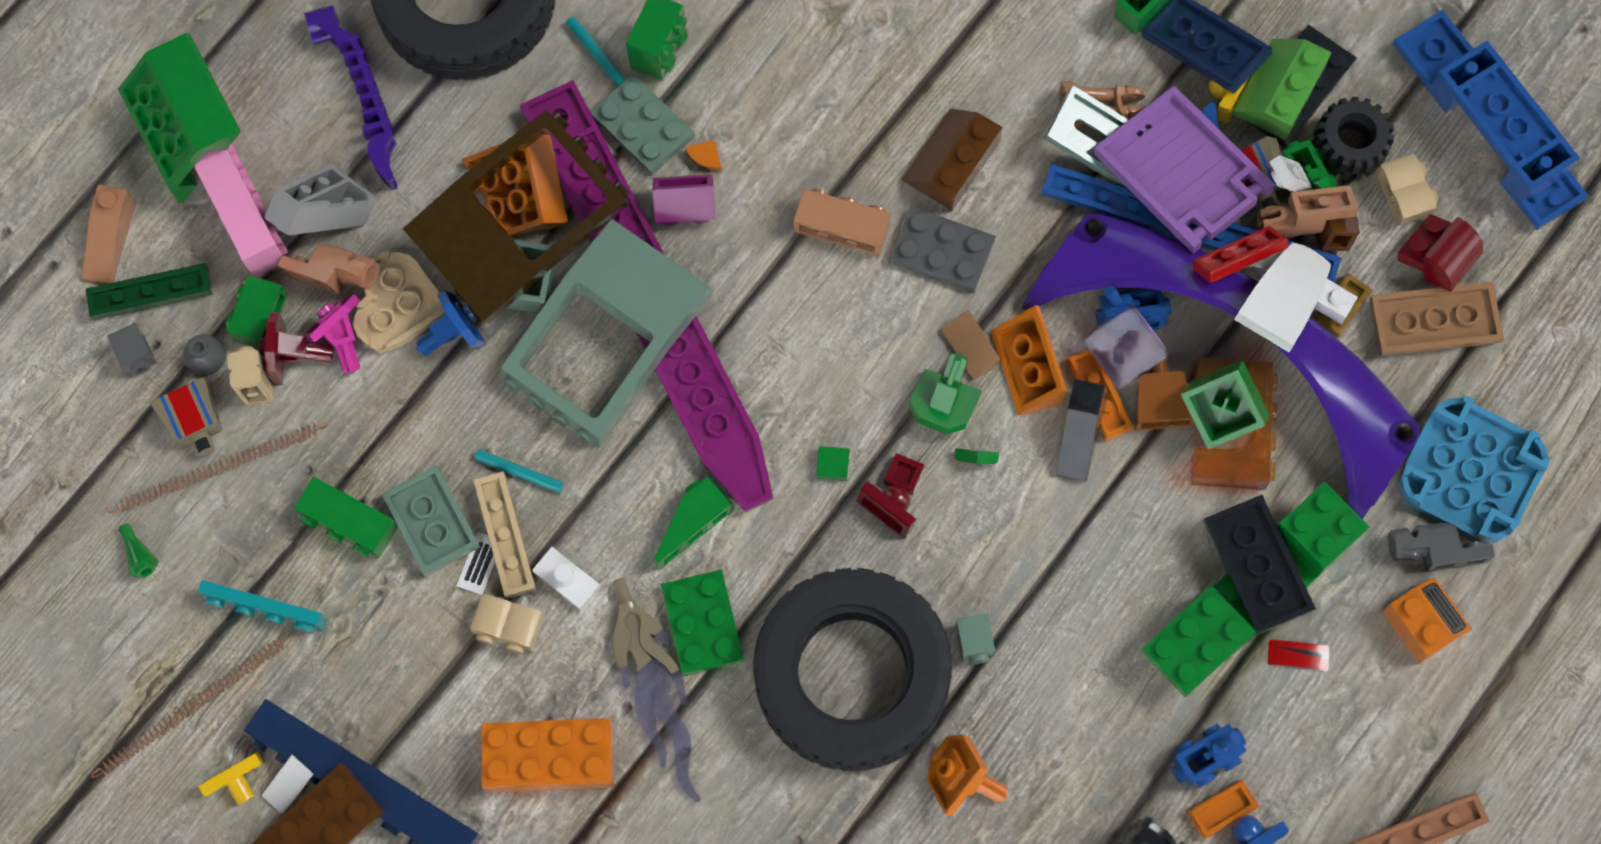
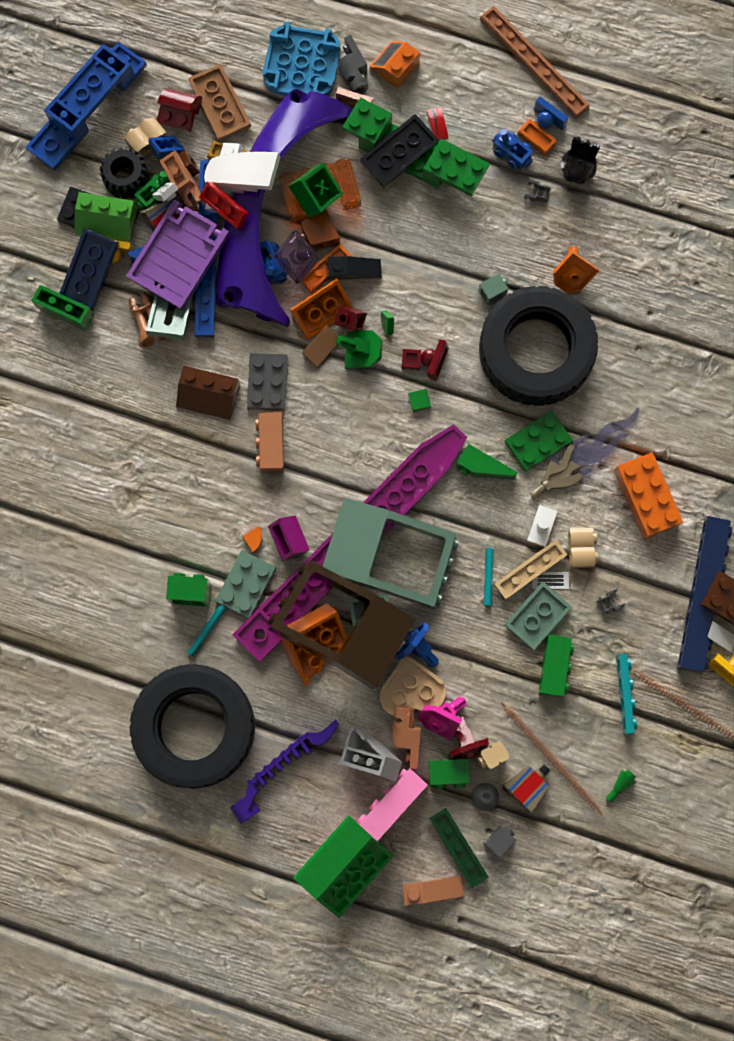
camera: 110 degrees left, 5 degrees up
none -> blue slope [148,136,185,164]
none -> dark red brick [335,306,367,331]
none -> nougat plate [336,87,373,108]
none -> dark grey piece [524,180,551,202]
none -> dark grey piece [596,589,626,614]

